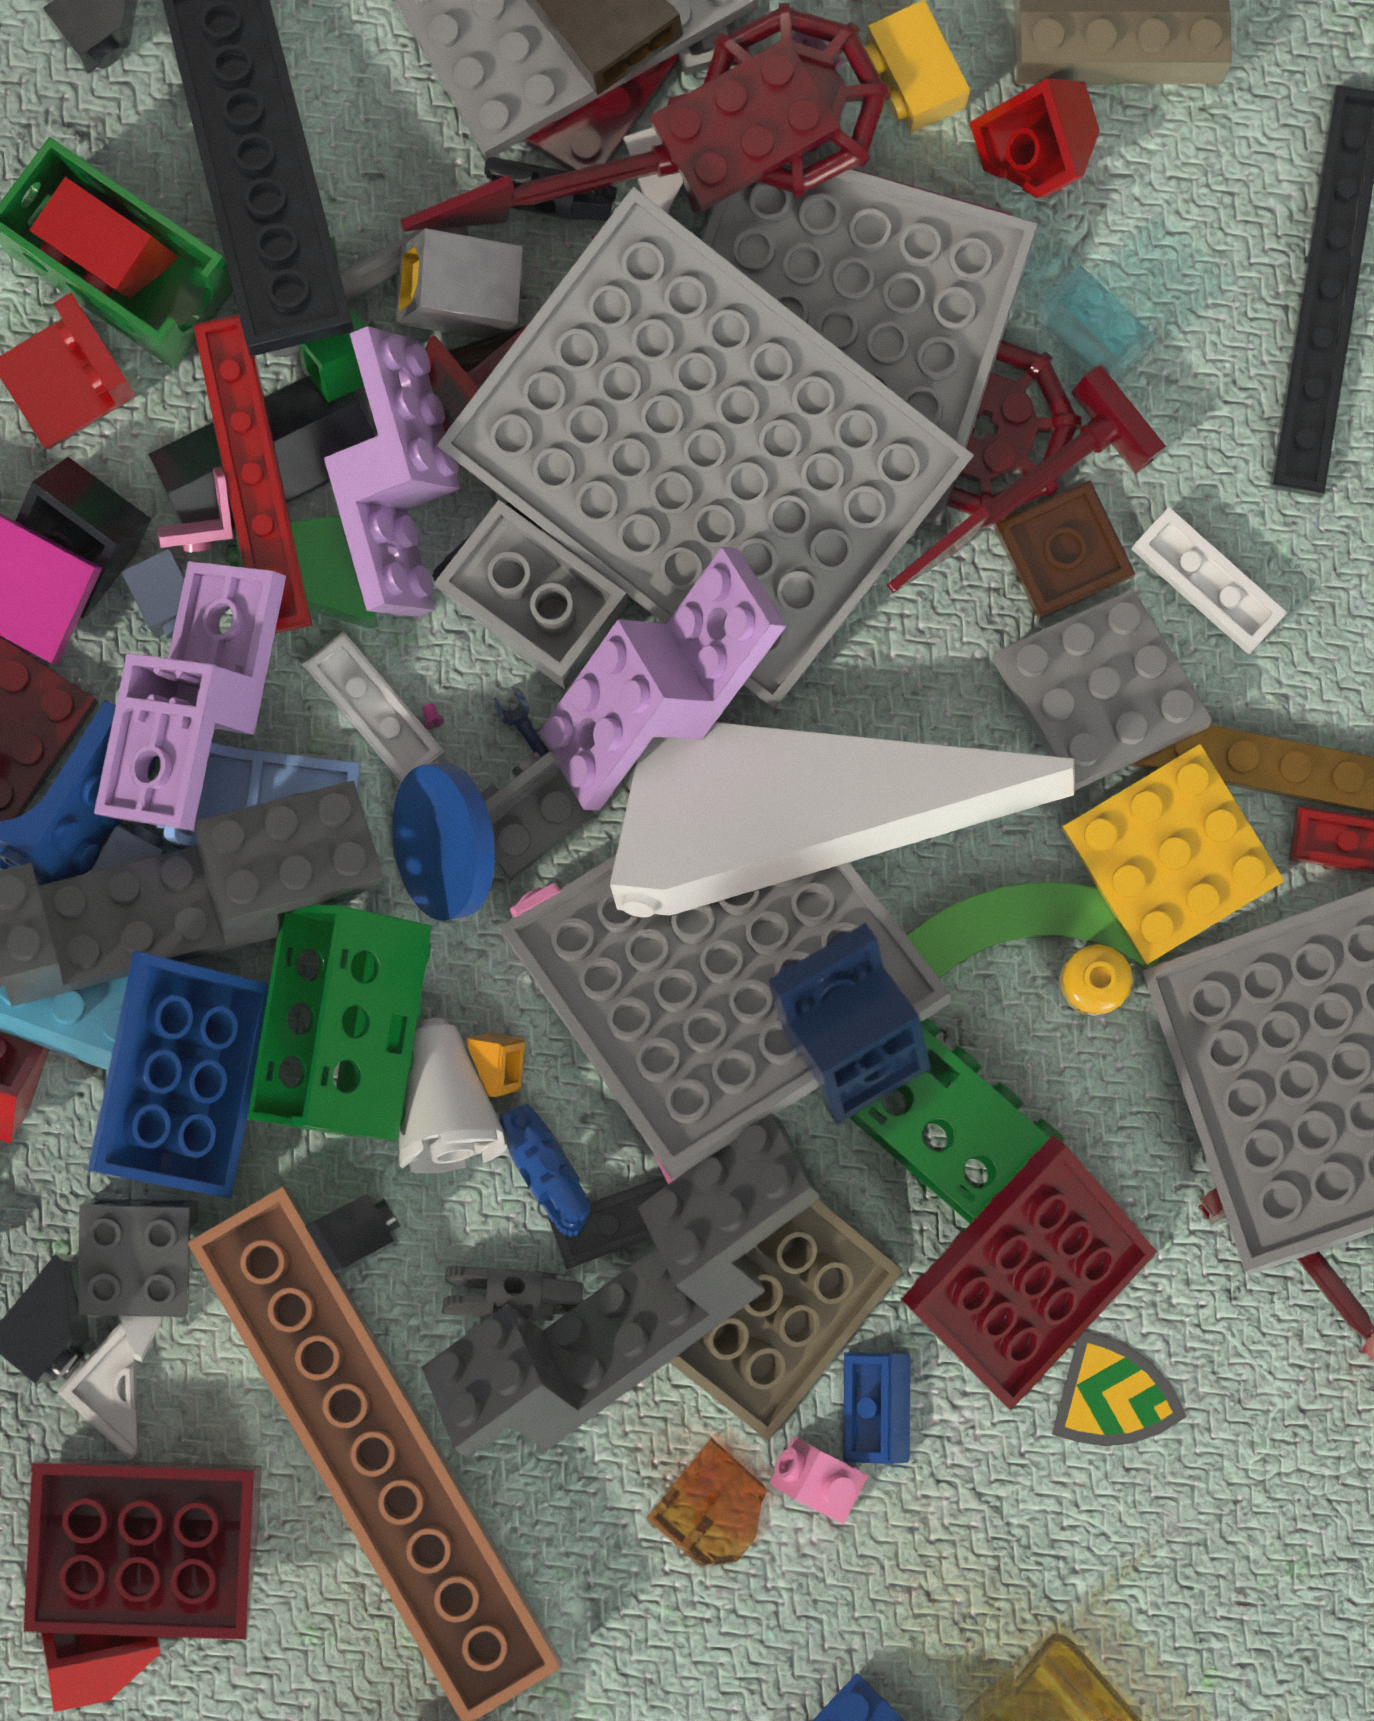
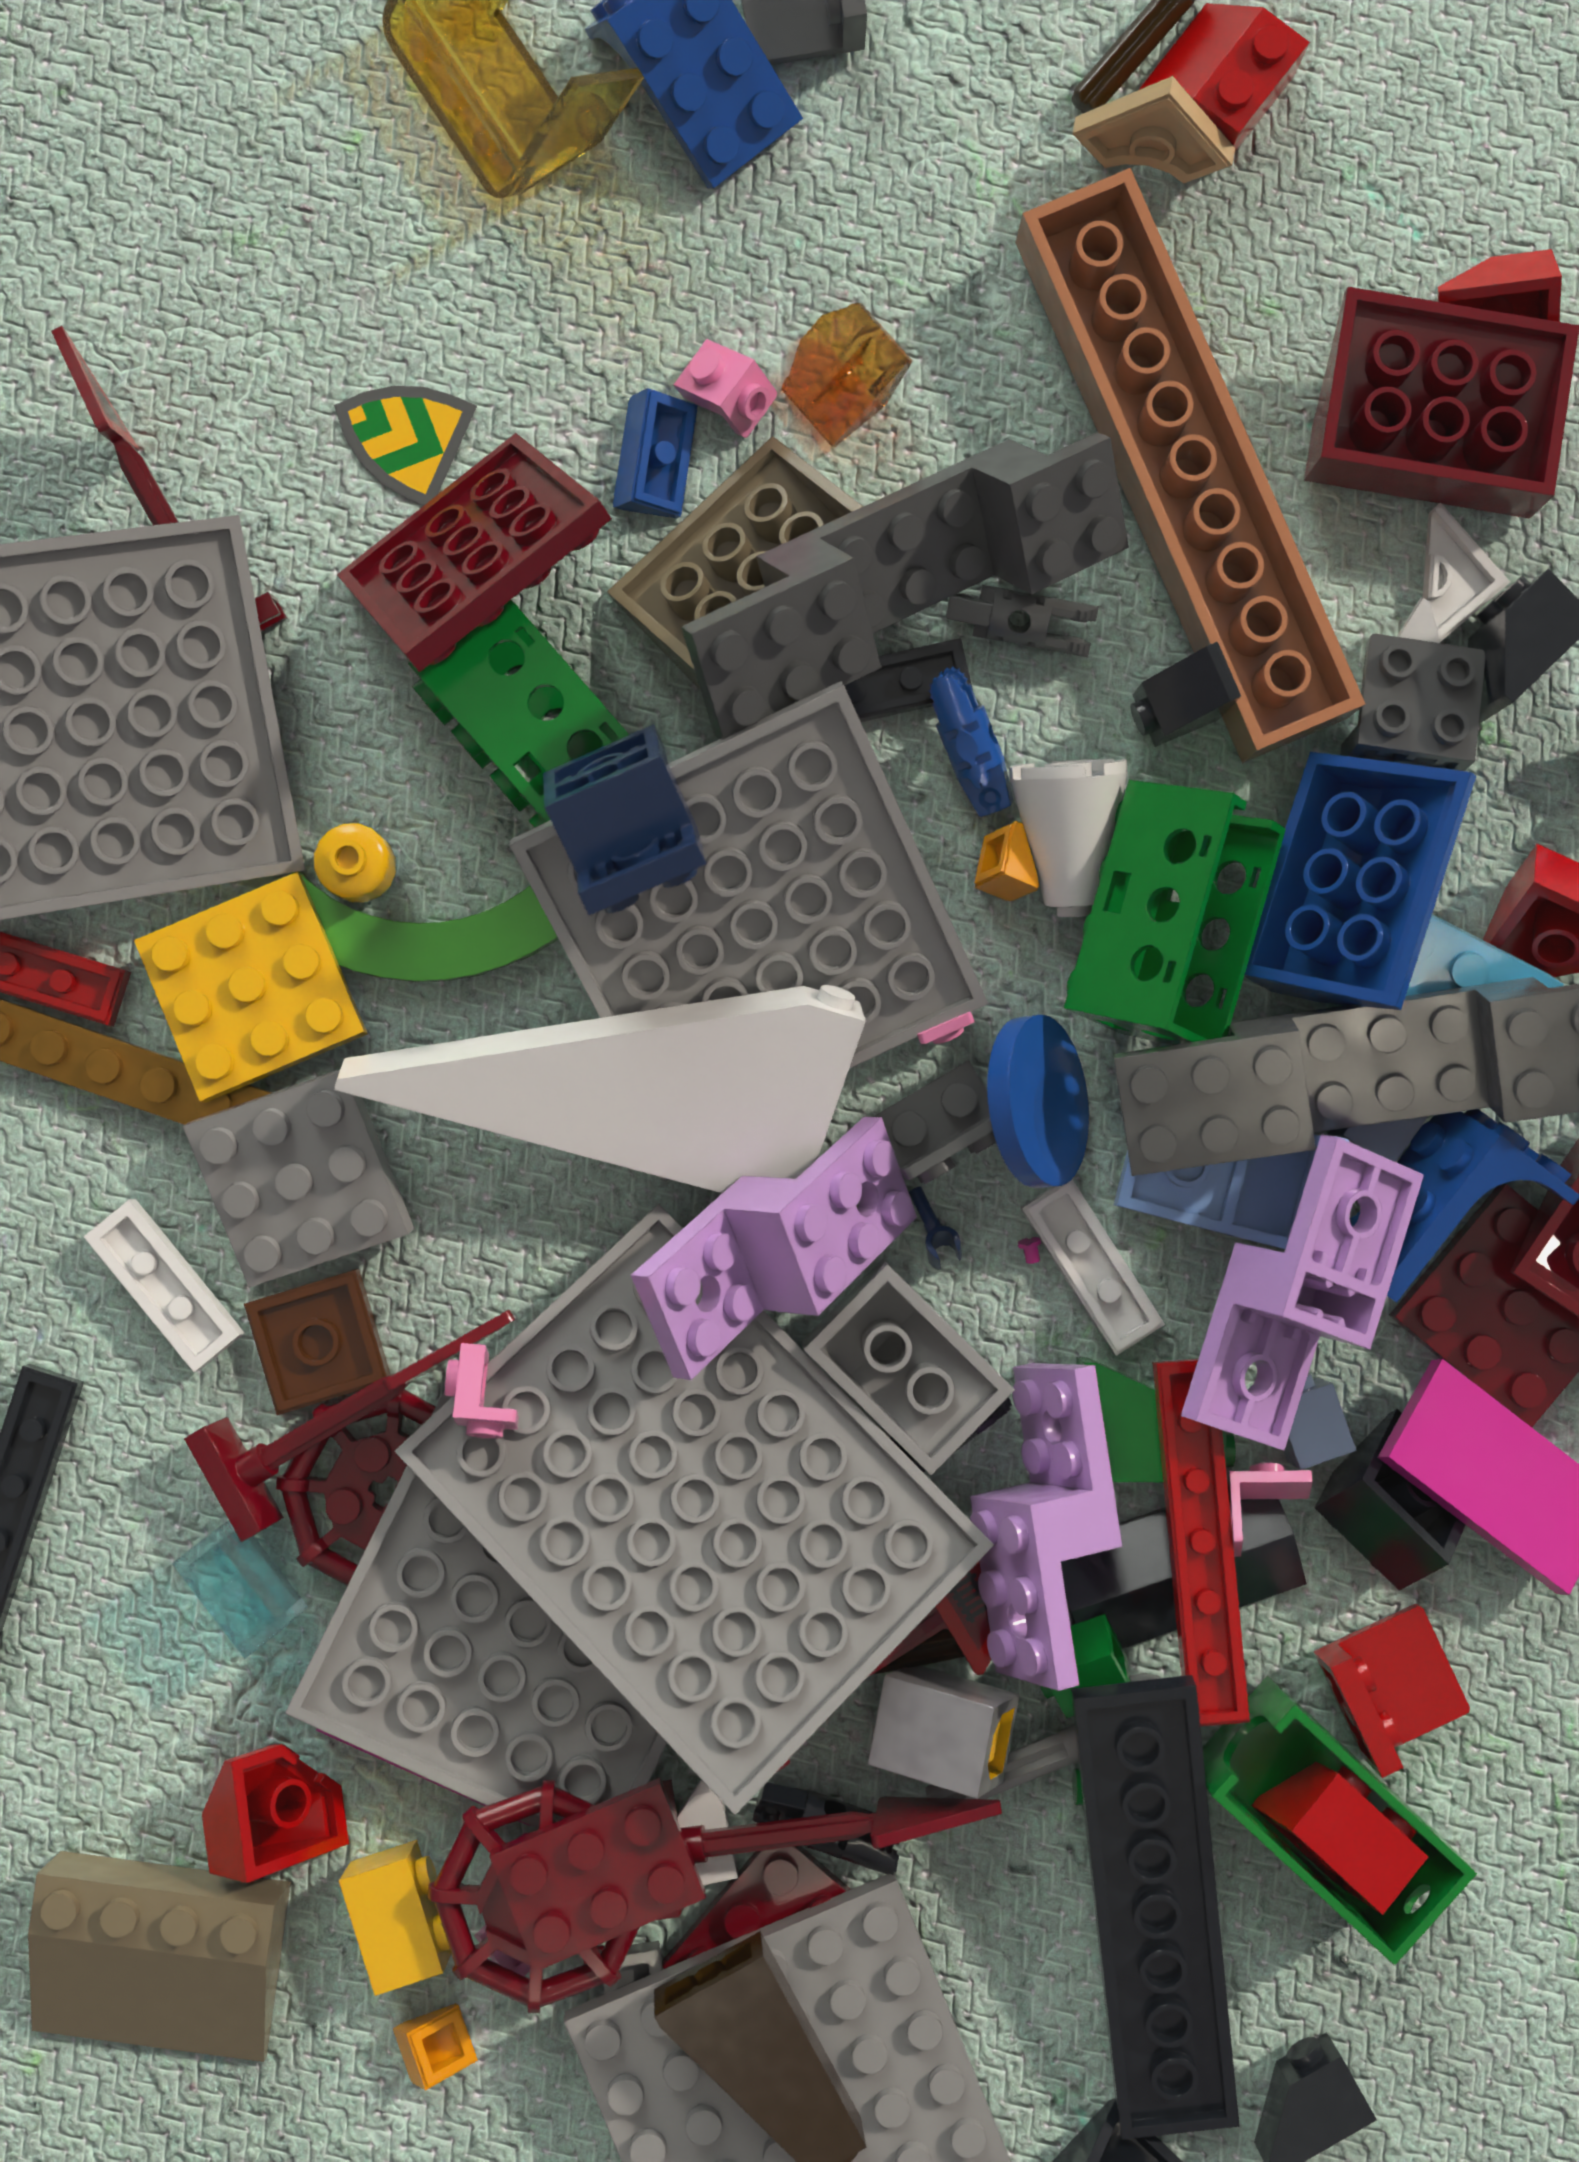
camera: 170 degrees left, 5 degrees up
none -> bright pink bracket [445,1343,519,1439]

